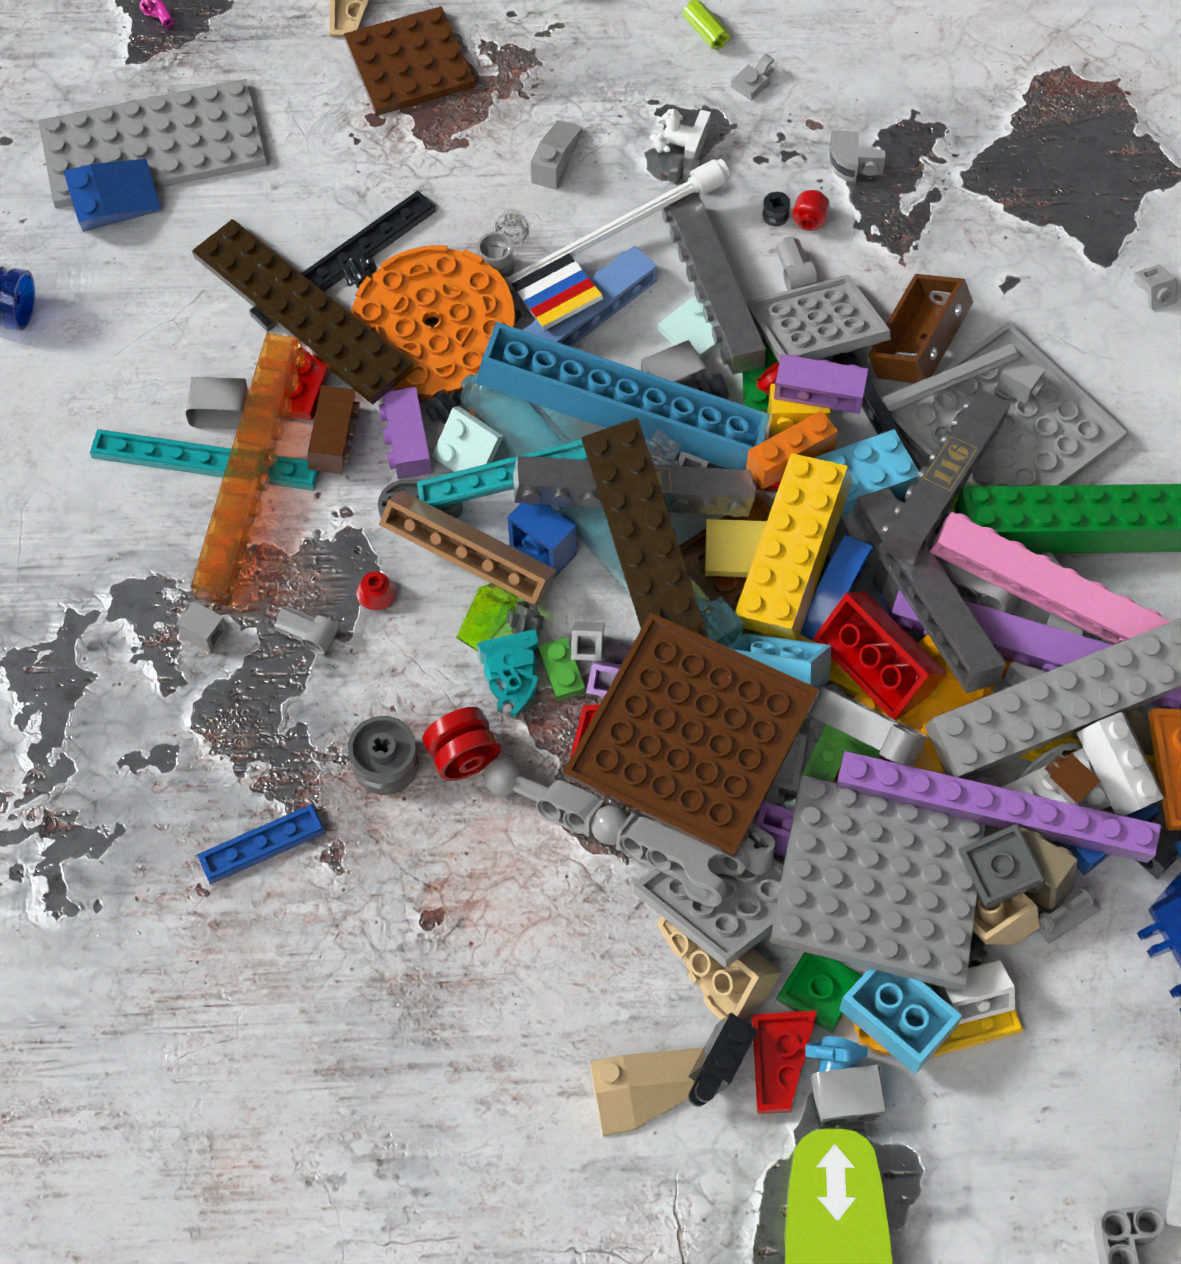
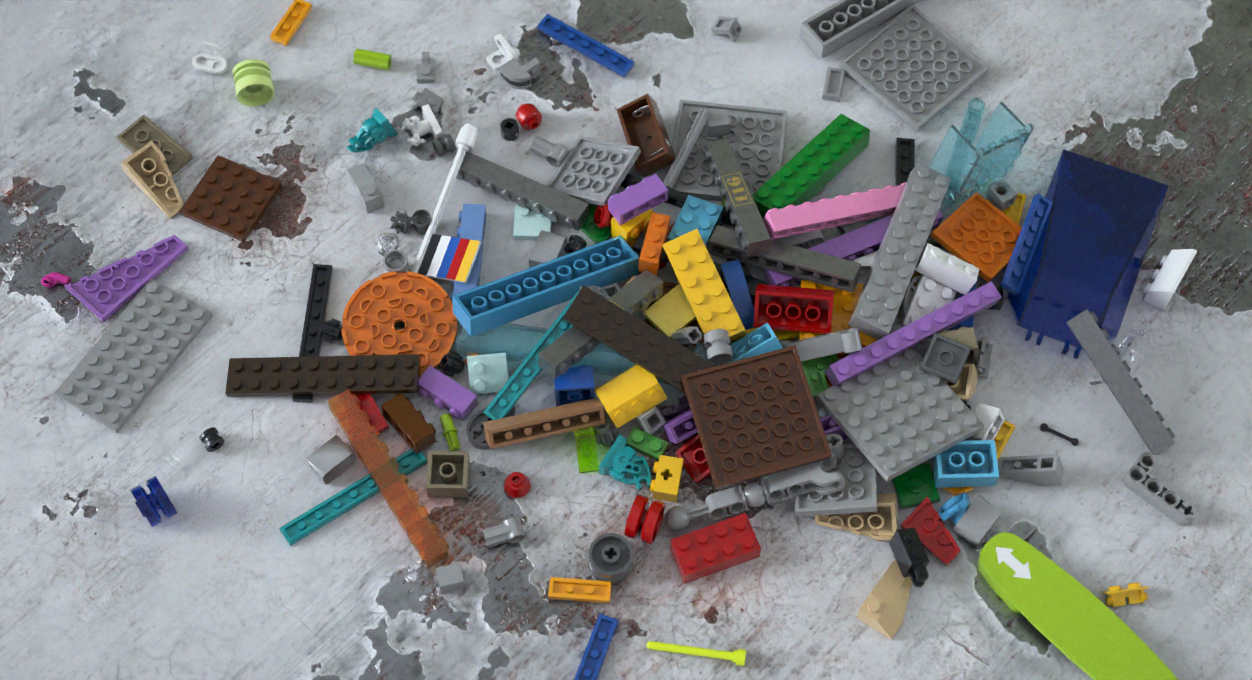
camera: 45 degrees left, 0 degrees up
blue slope [63,159,162,232] -> none
reddish brown brick [1043,754,1101,804] -> none
none -> medium lavender wing [65,235,189,323]
none -> black wheel [199,427,225,452]
none -> teal piece [347,108,398,152]
none -> dark grey gear [390,211,413,234]
none -> light grey bracket [412,88,443,115]
none -> dark grey wheel [412,209,431,235]
none -> dark tan brick [426,451,470,498]
none -> lime axle [439,414,461,451]
none -> white bracket [486,34,520,70]
none -> blue plate [537,14,634,78]
none -> light orange plate [548,577,611,604]
none -> yellow slope [594,365,668,428]
none -> neon yellow piece [646,641,746,666]
none -> yellow brick [650,455,683,503]
none -> red brick [670,513,761,584]
none -> light grey axle [671,326,702,346]
none -> light grey wheel [704,329,733,365]
none -> light grey slope [998,454,1064,485]
none -> black hinge [1040,423,1079,446]

